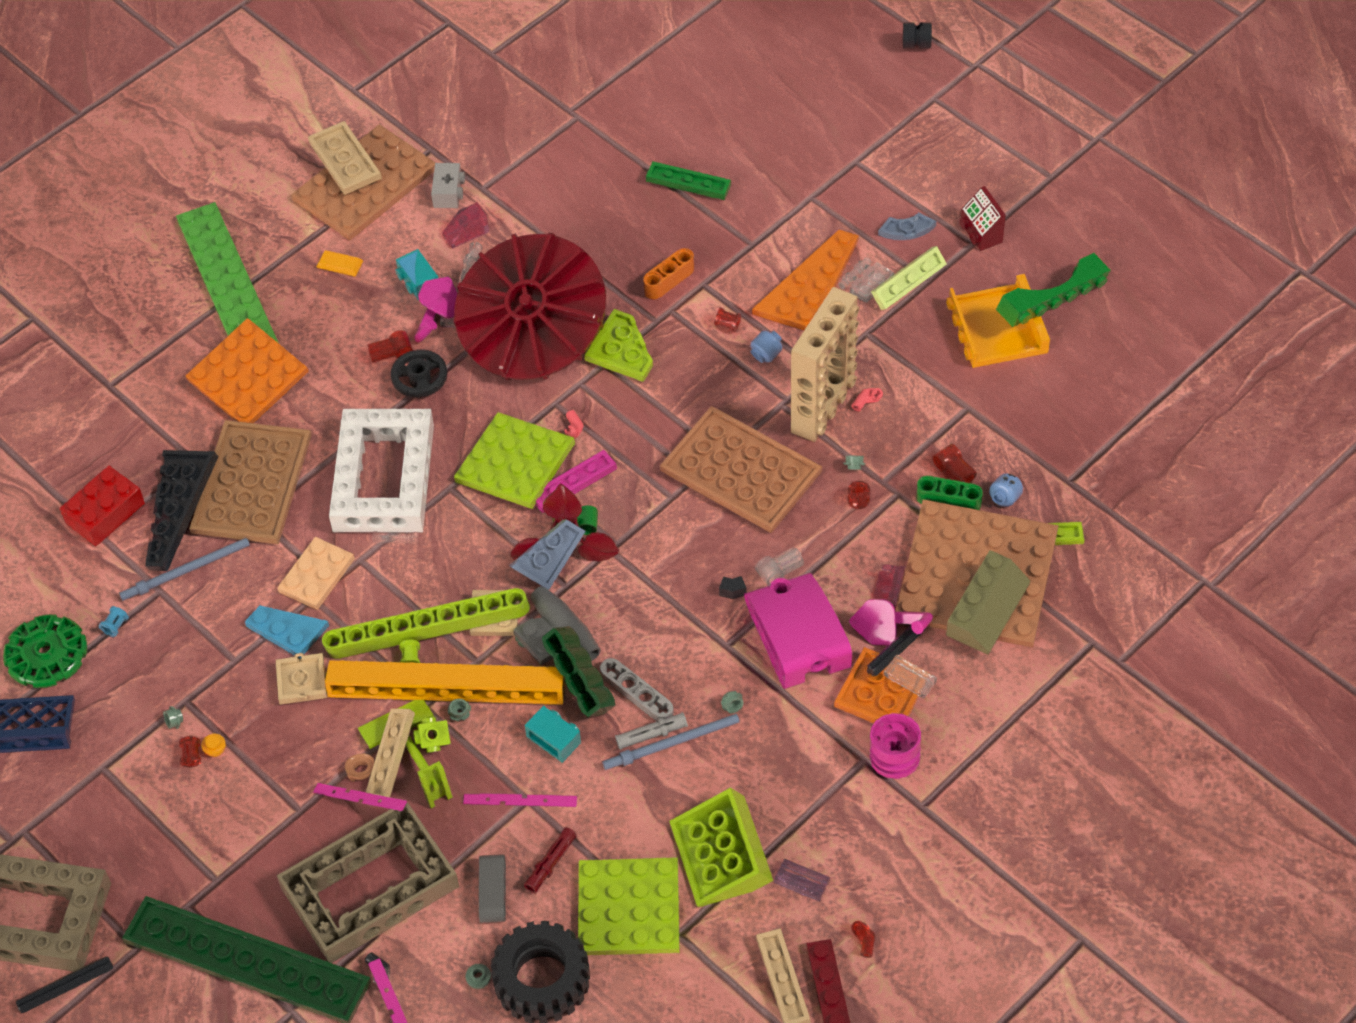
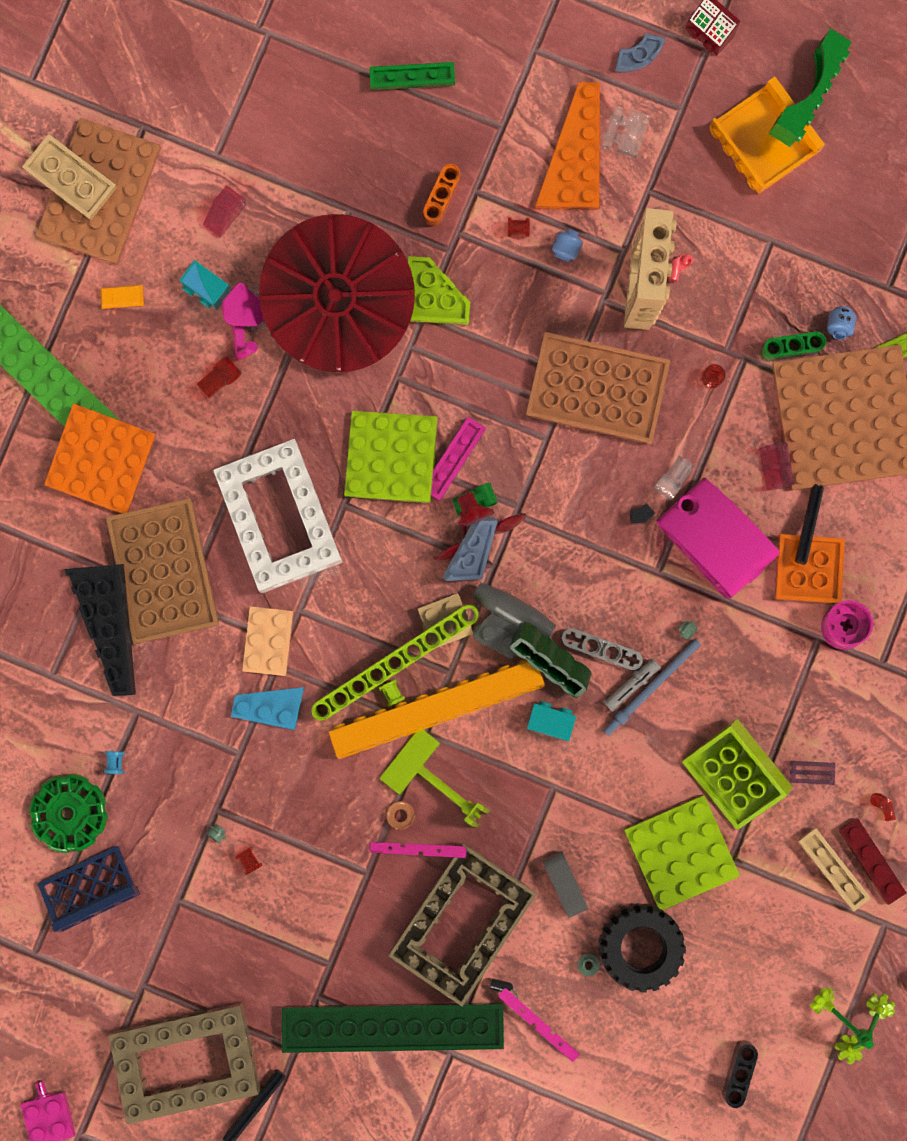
camera: 25 degrees left, 30 degrees up
red brick [59,465,145,547] -> none
sand blue bar [119,538,250,601] -> none
light orange plate [201,734,226,757] -> none
tan plate [276,653,327,705] -> none
tan plate [366,709,415,802] -> none
black wheel [391,349,447,398] -> none
lime brick [413,717,451,753] -> none
light grey brick [431,163,465,208] -> none
sand green plate [448,699,471,721] -> none
clear pin [456,242,483,292] -> none
dark pink piece [463,794,577,807] -> none
dark red pin [523,827,577,894] -> none
coral arm [564,410,584,439] -> none
sand green plate [843,455,866,470] -> none
dark pink piece [849,599,933,645] -> none
yellowish green plate [871,246,947,310] -> none
clear tile [884,655,937,698] -> none
clear red piece [932,444,977,483] -> none
olive slope [946,550,1031,655] -> none

